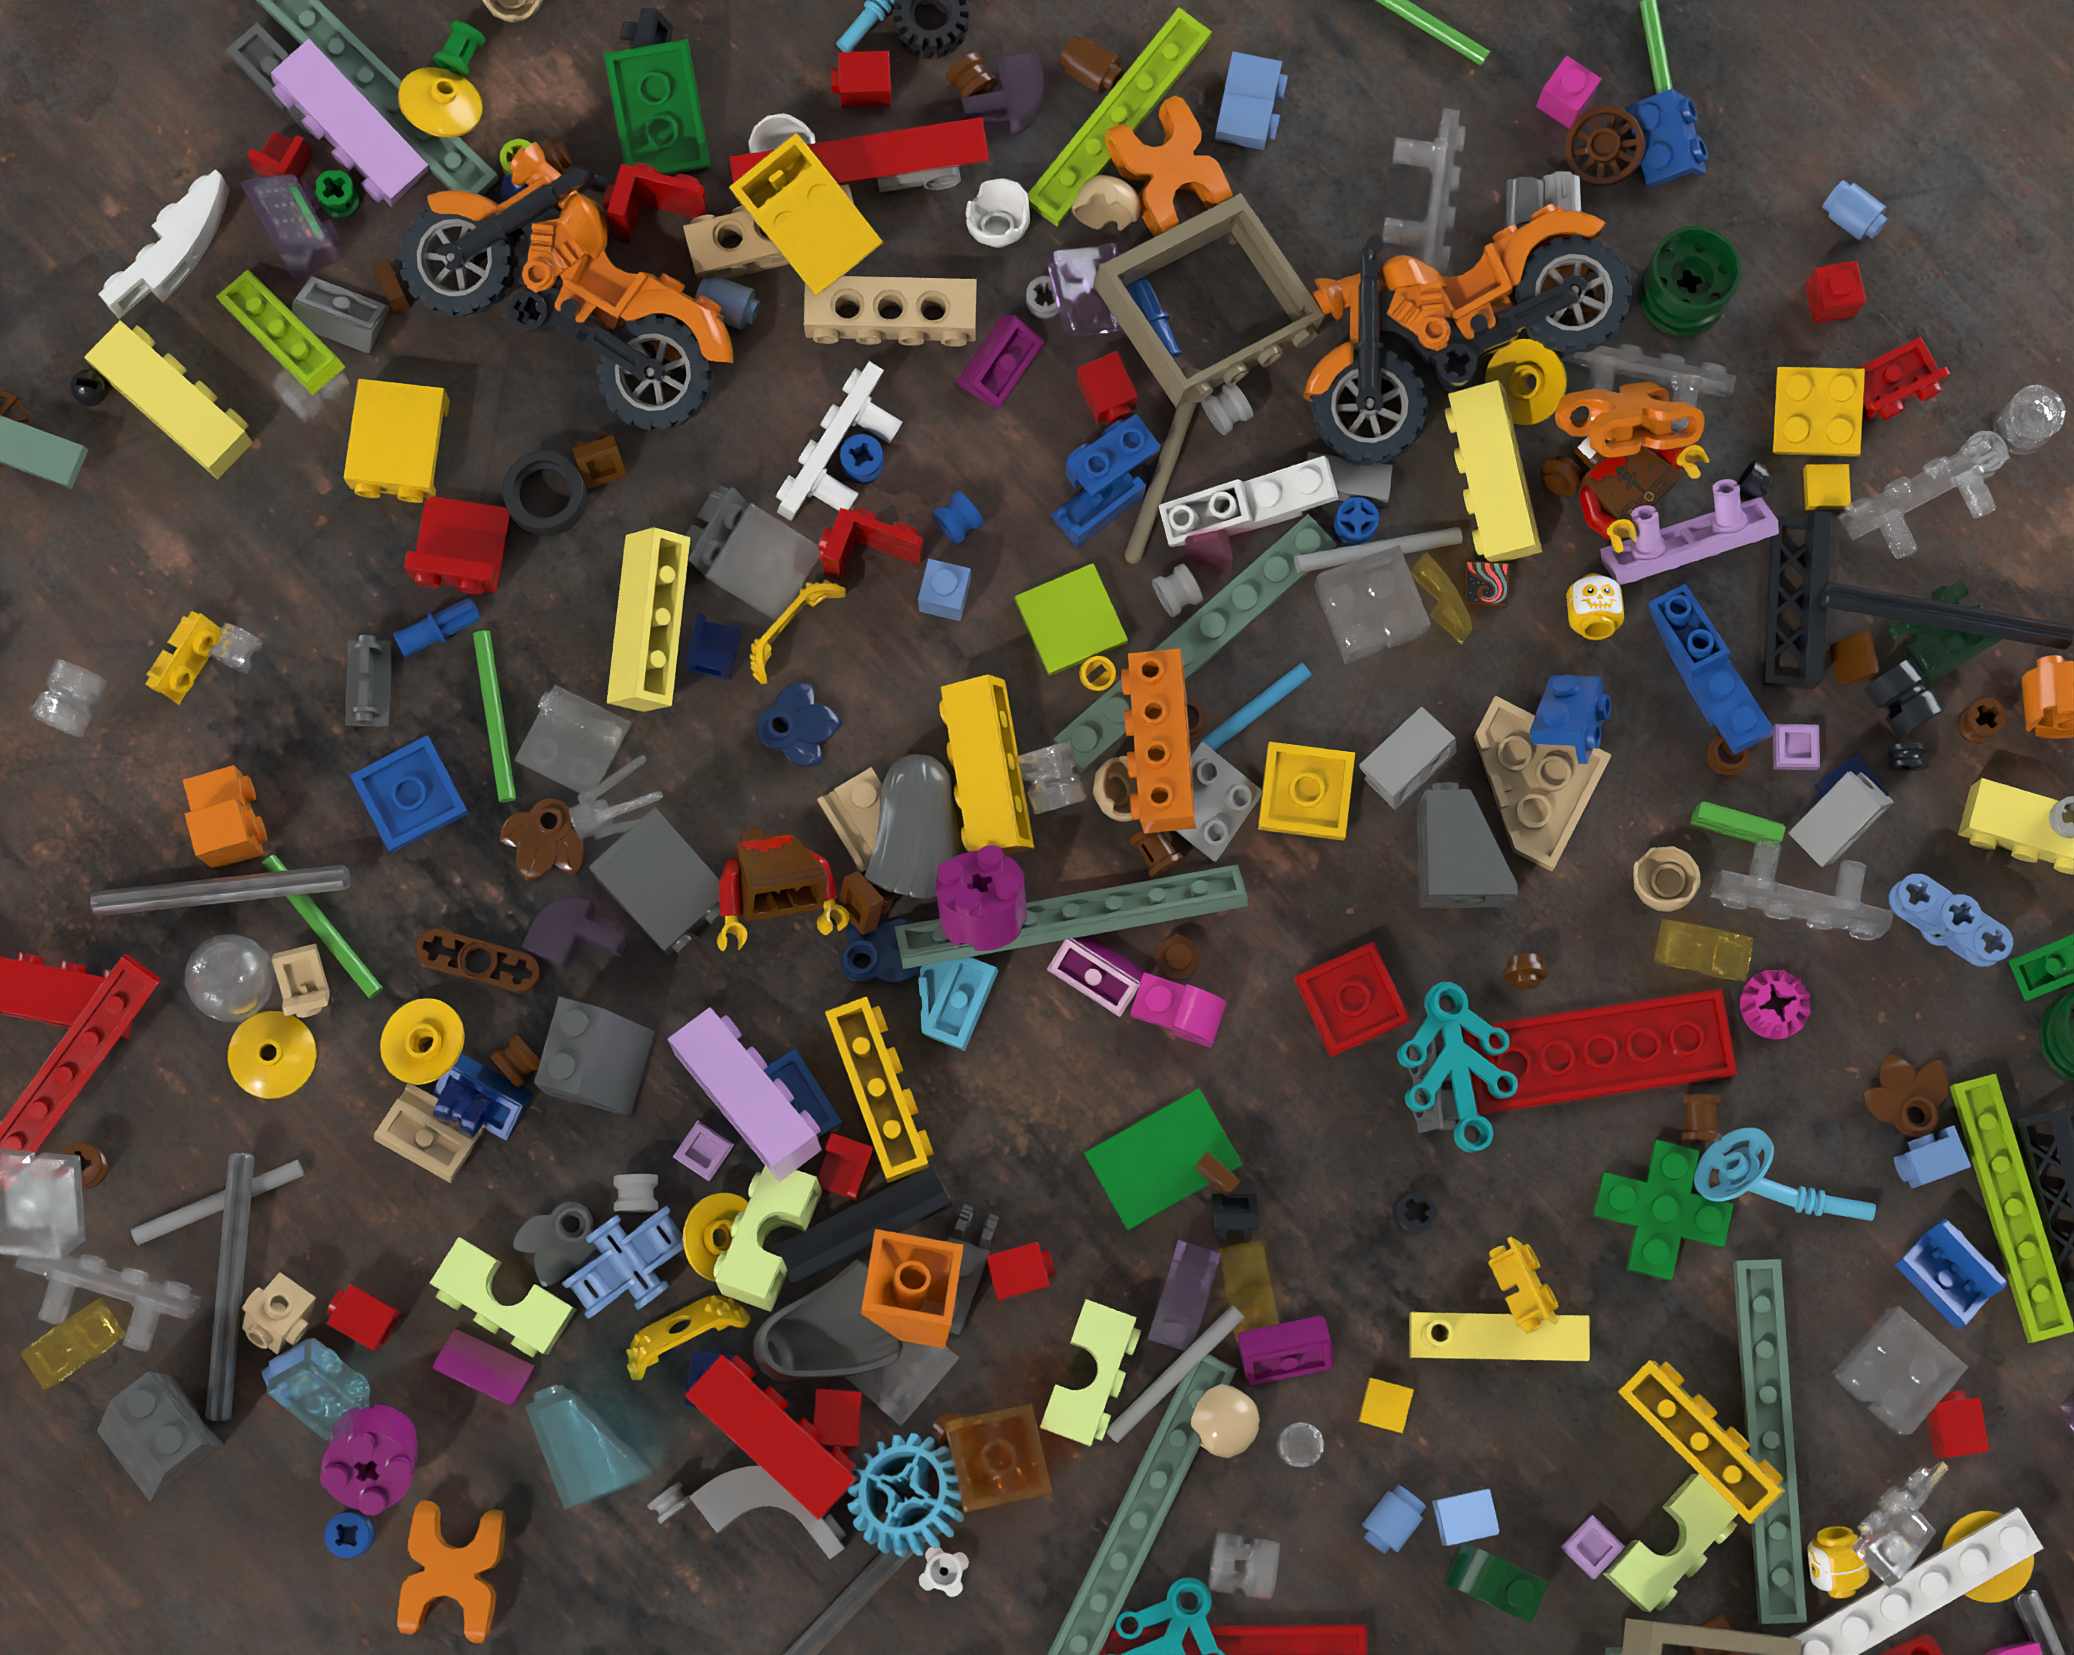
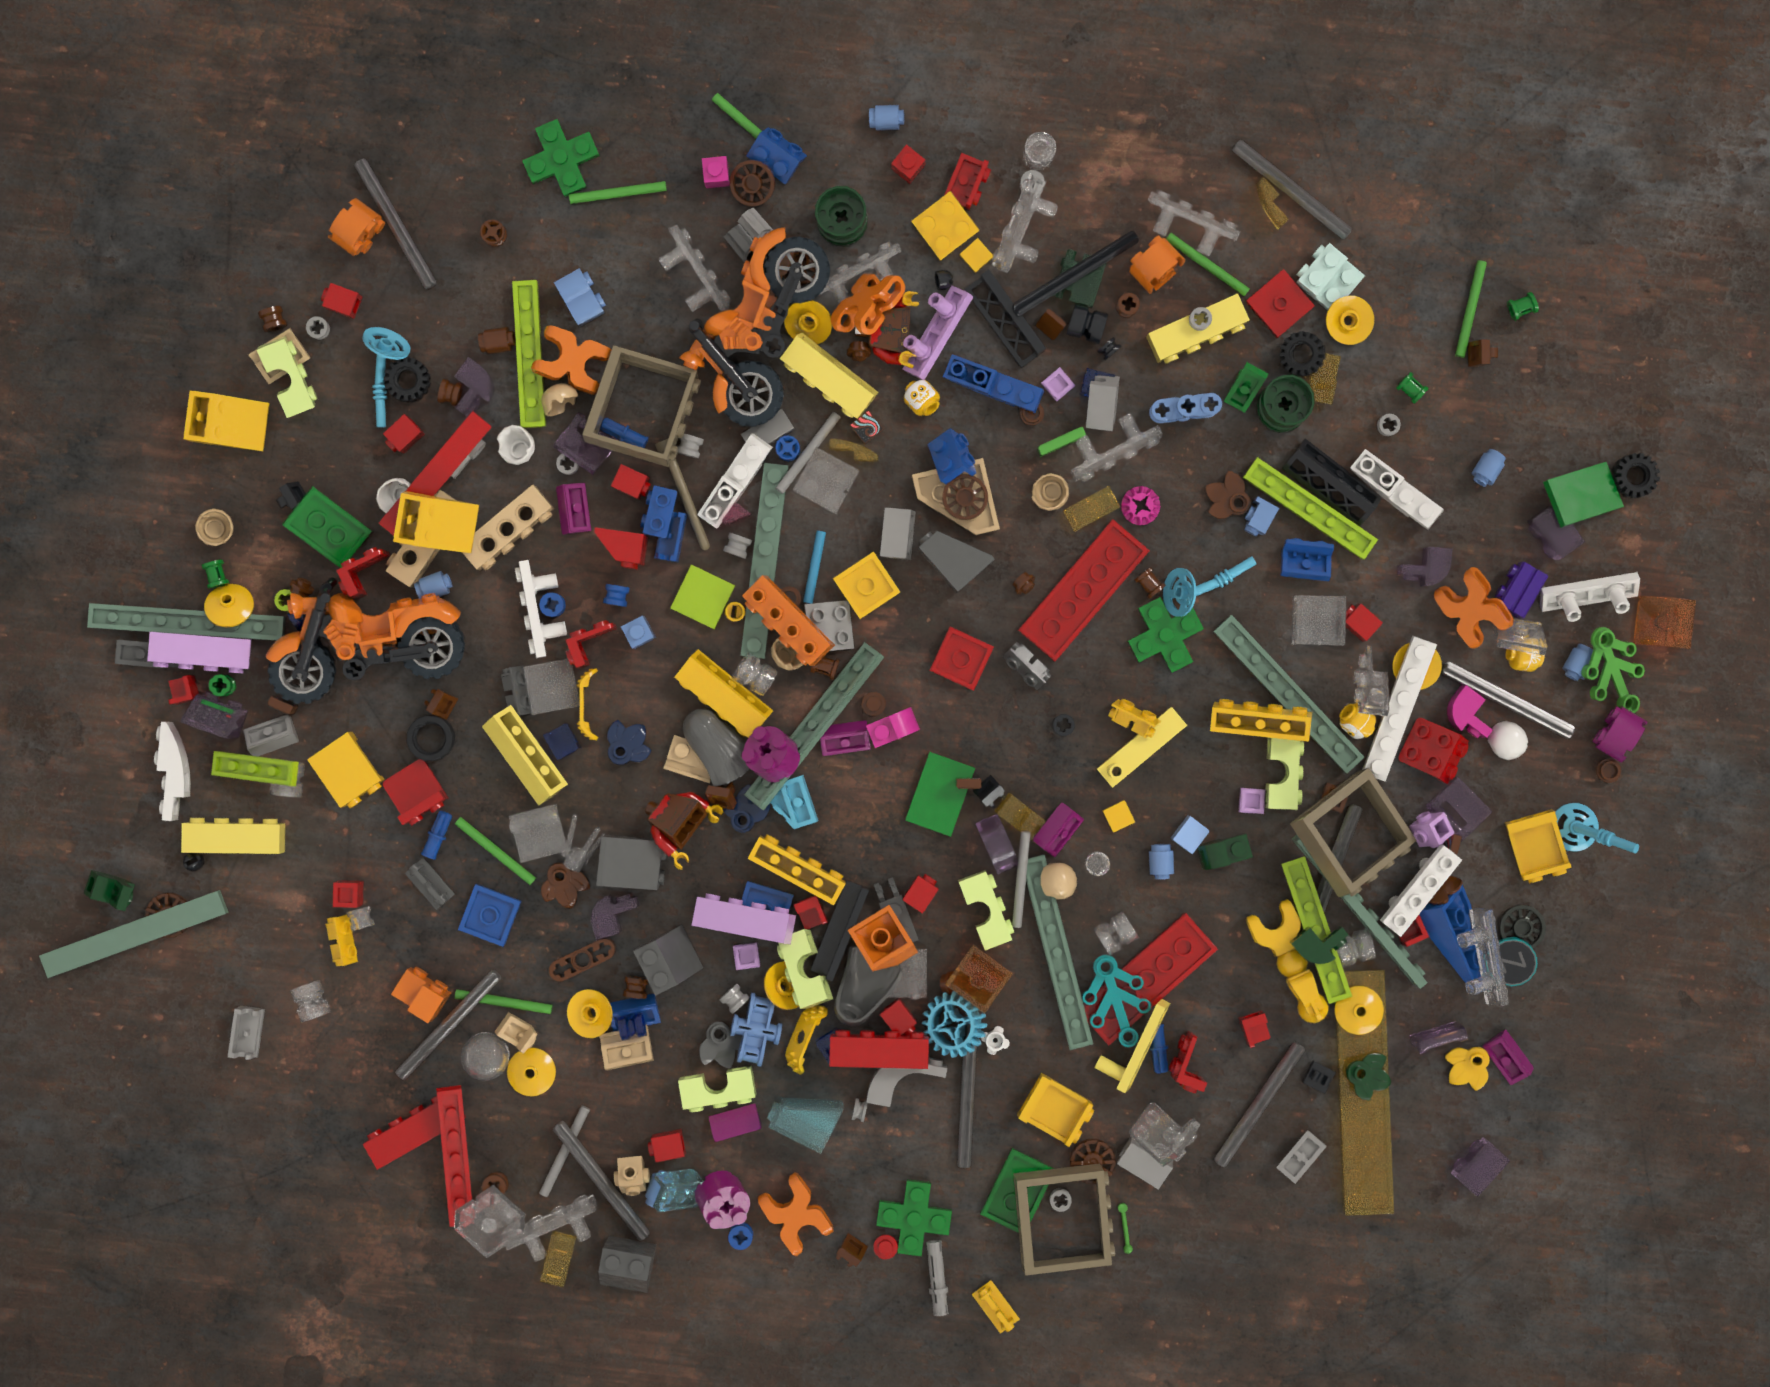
camera: 35 degrees left, 10 degrees up
teal plant [1397,982,1518,1153] -> none
none -> red panel [333,880,364,908]
none -> red slope [594,527,648,570]
none -> reddish brown wheel [942,474,988,520]

